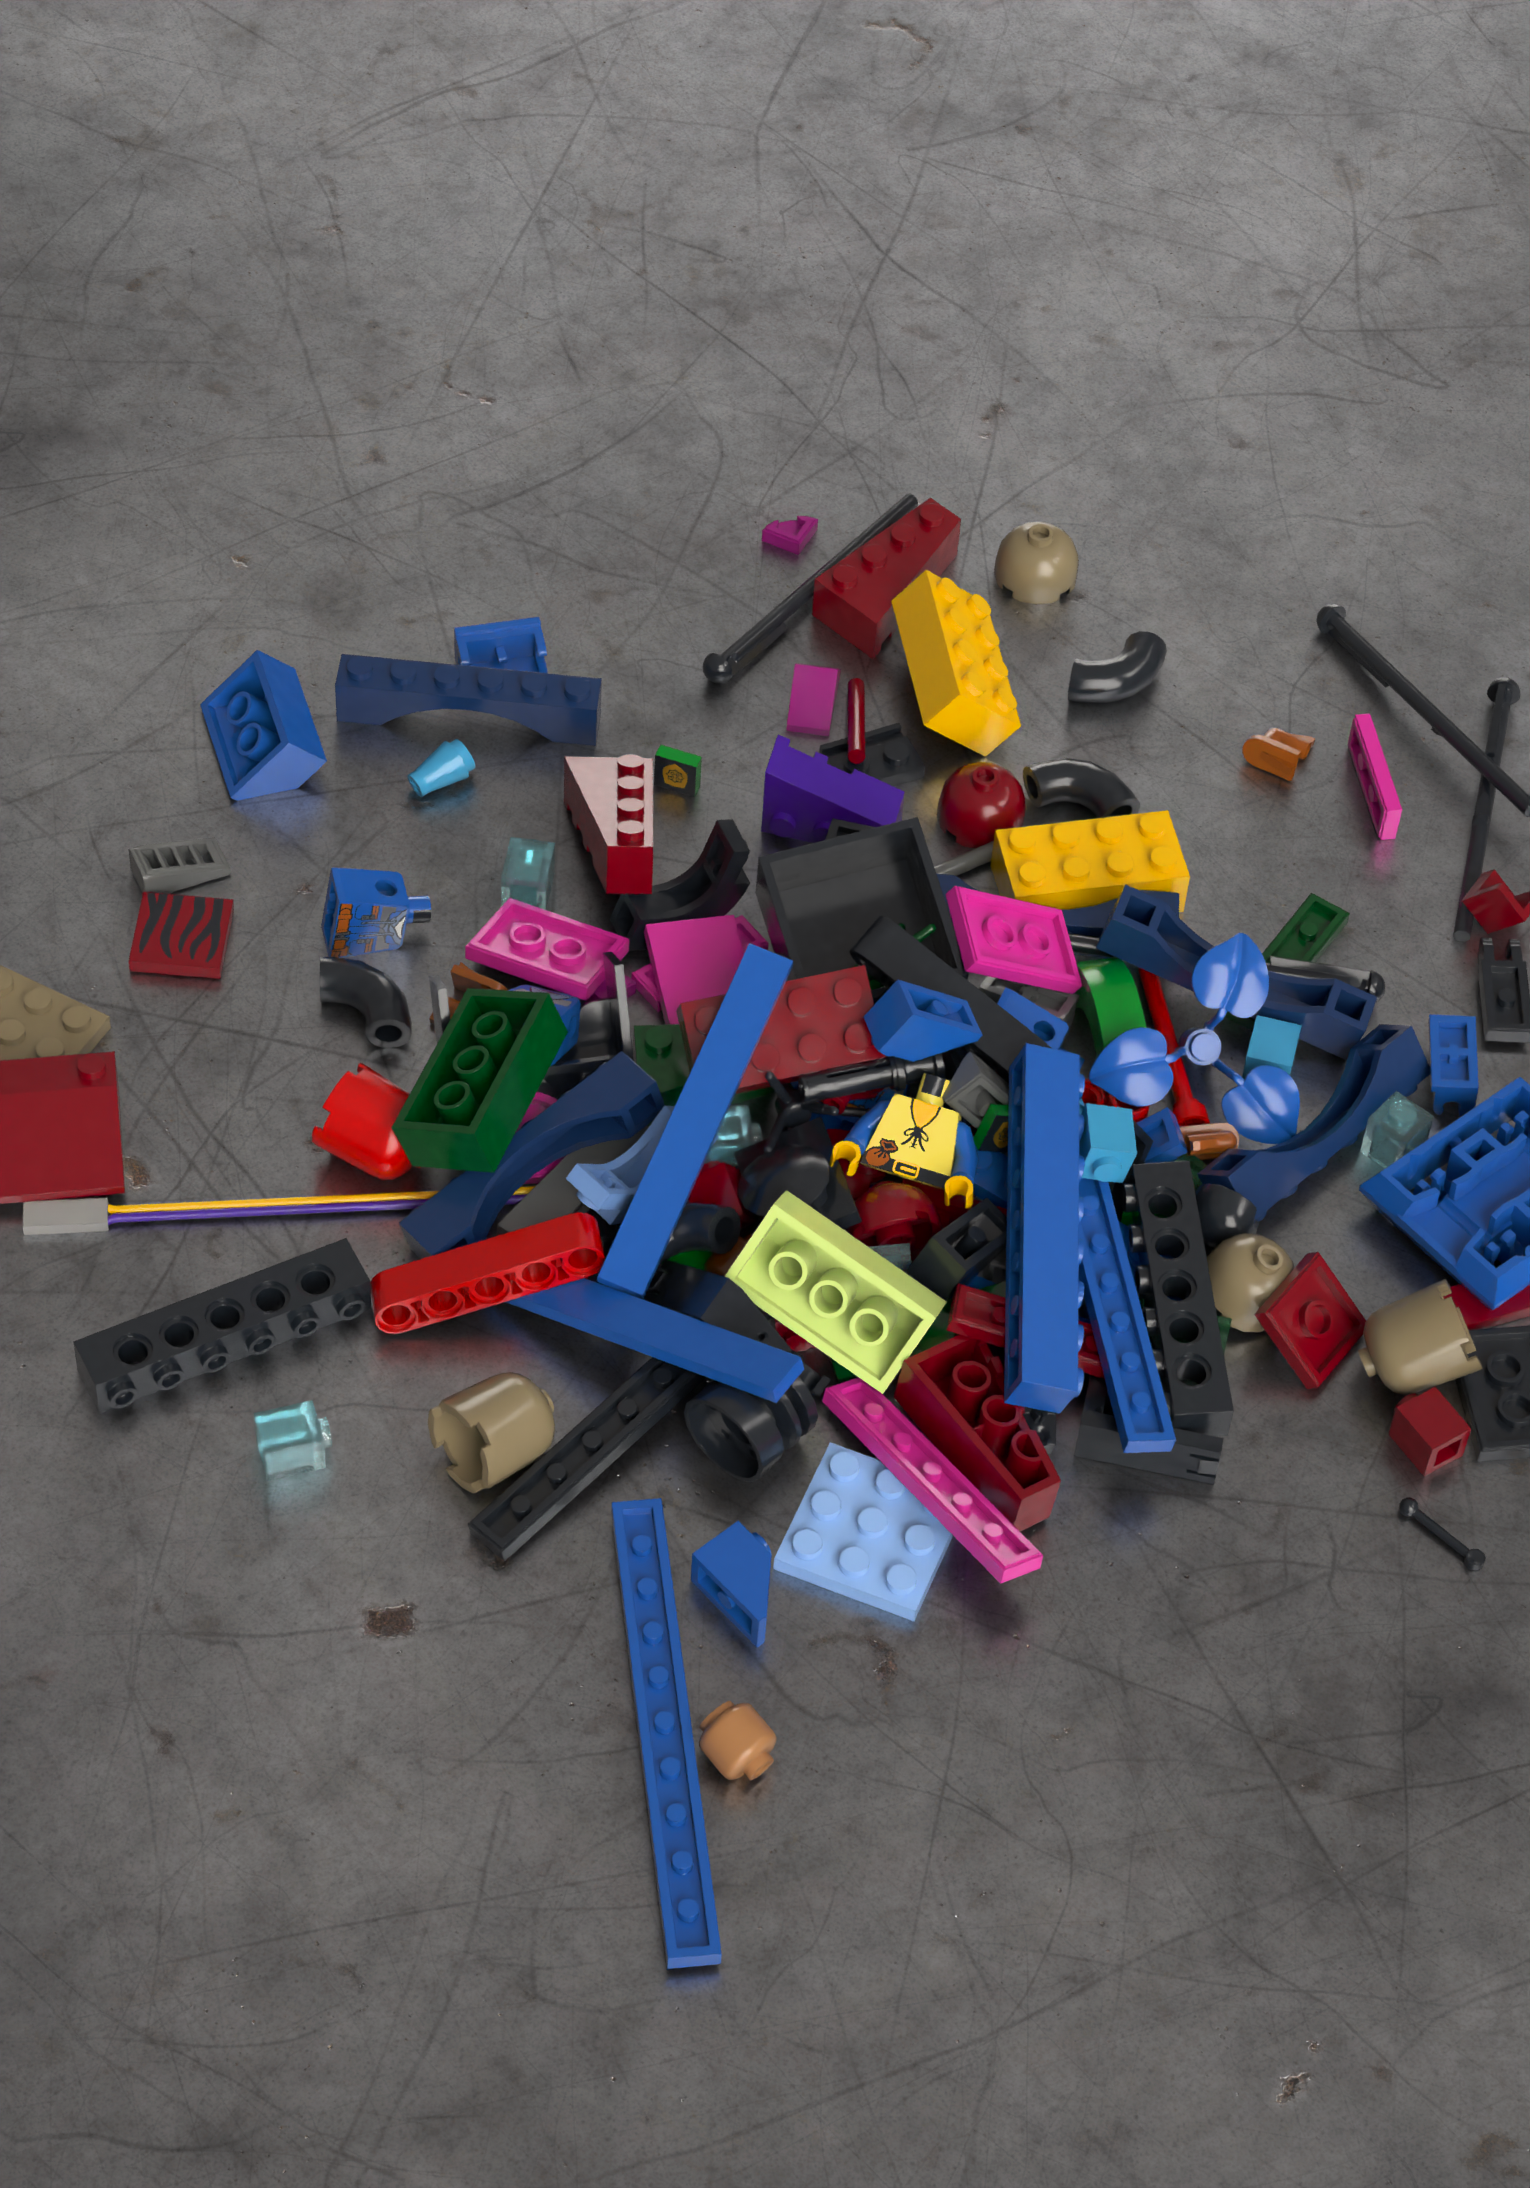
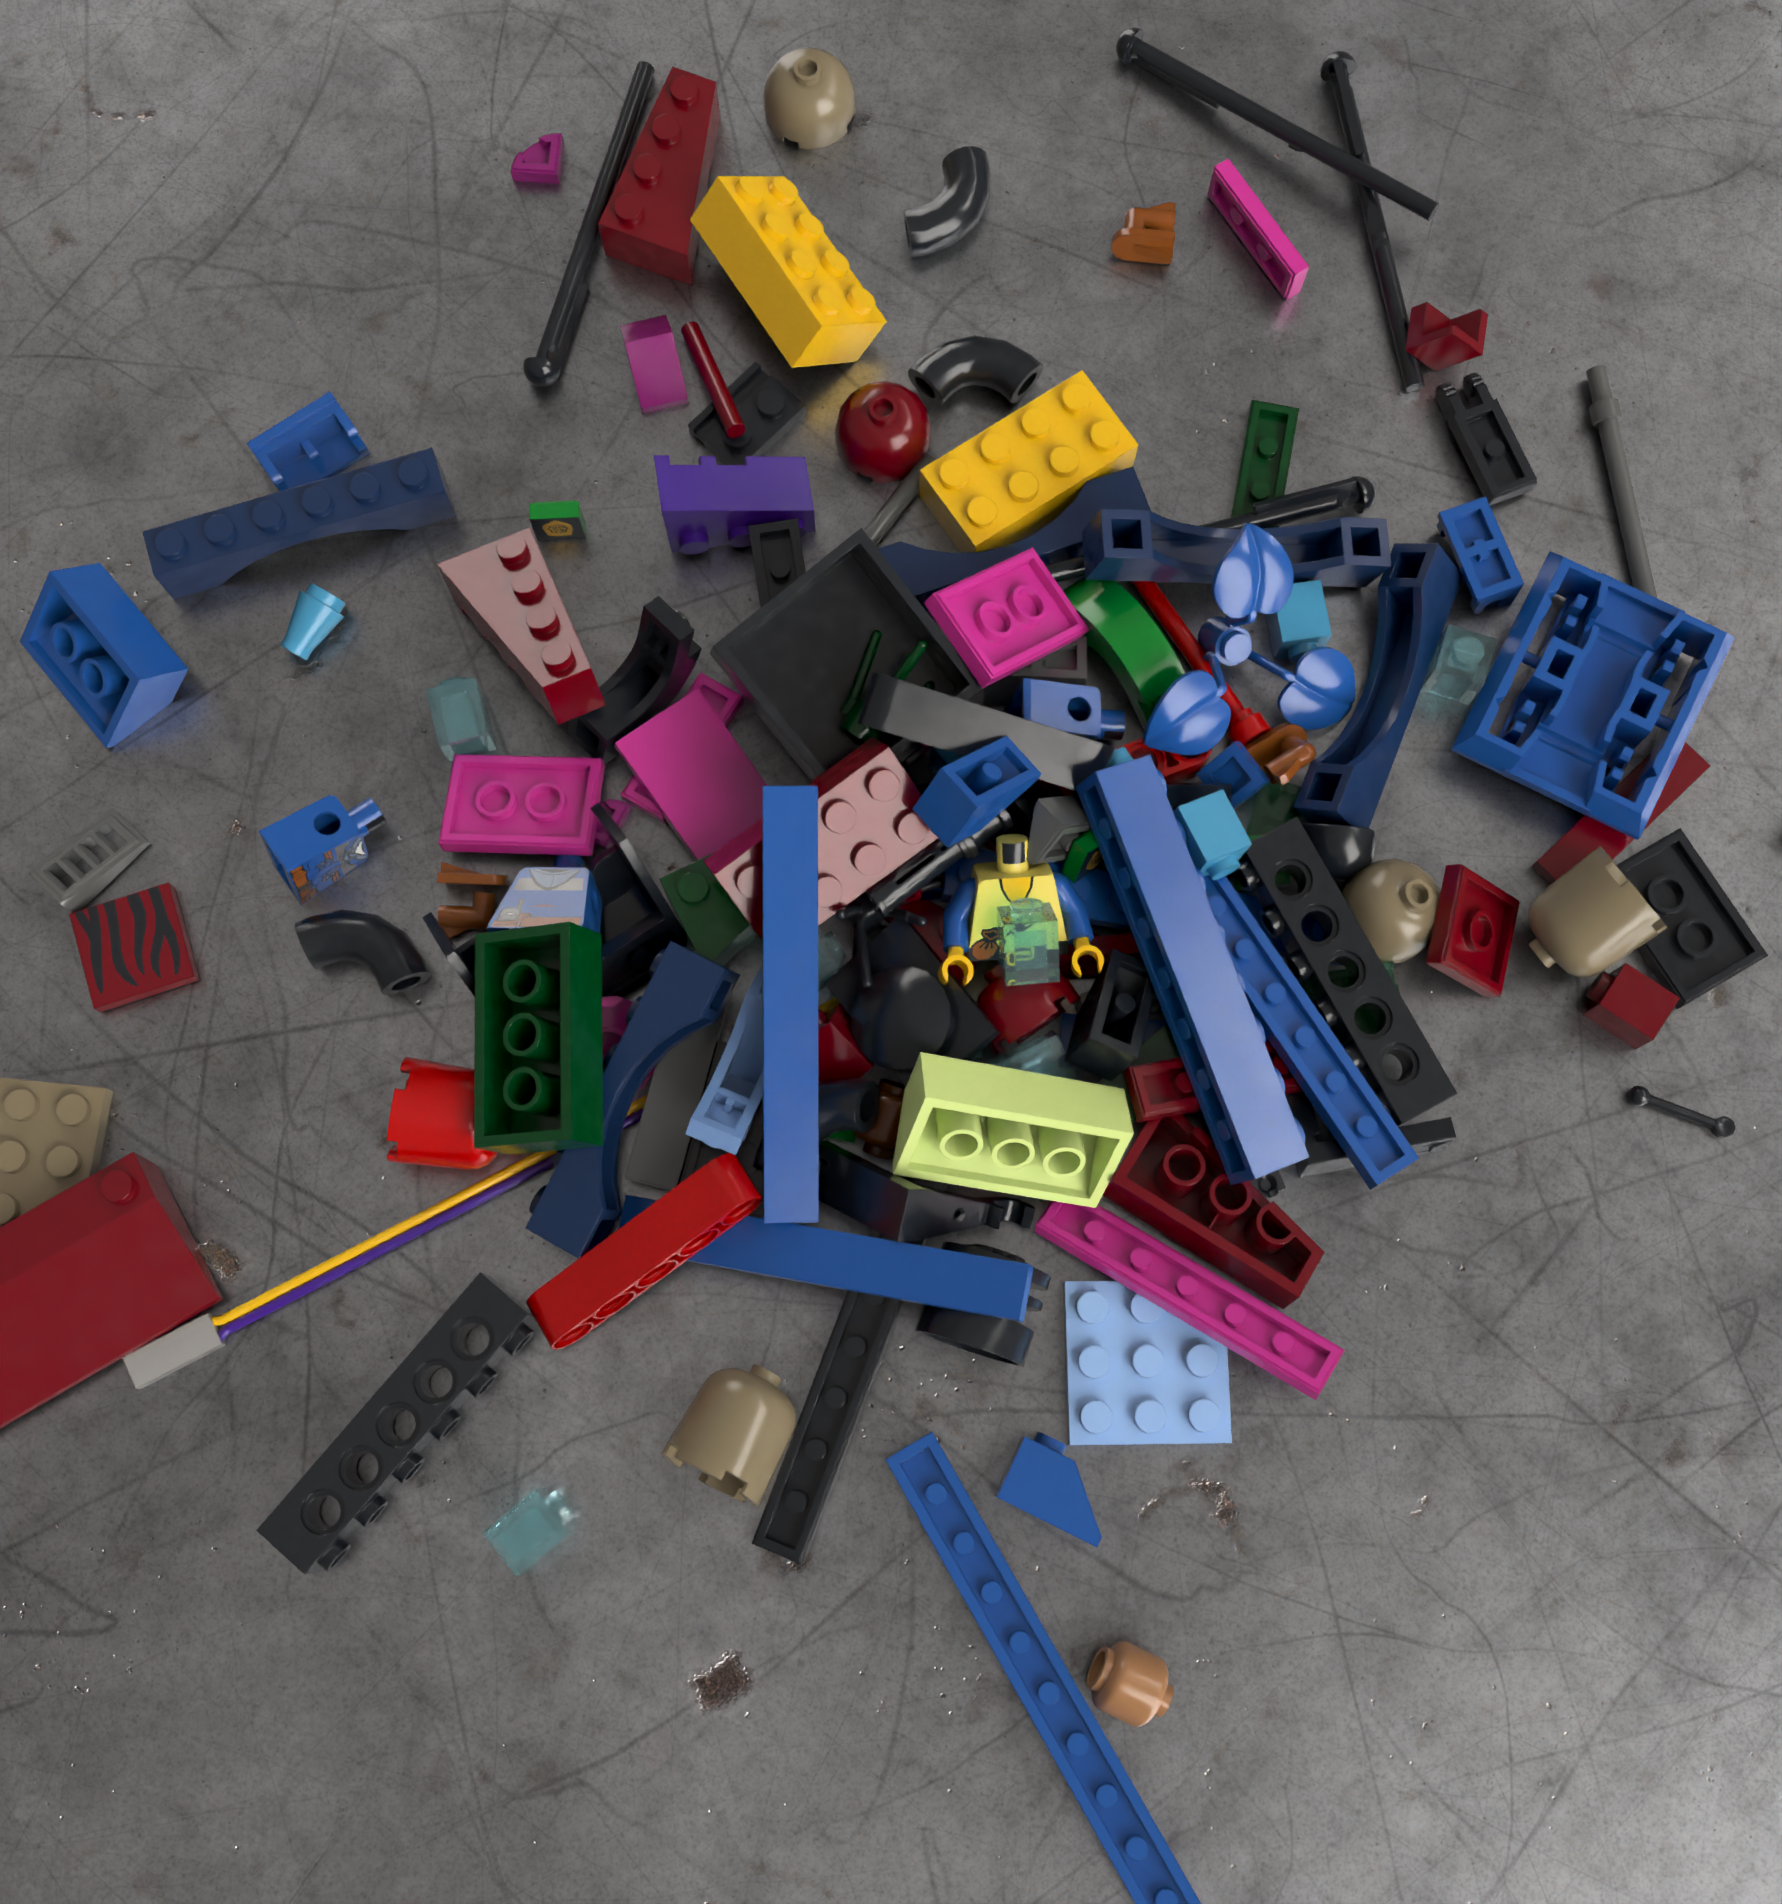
camera: 20 degrees left, 25 degrees up
none -> clear light blue brick [997,898,1060,986]

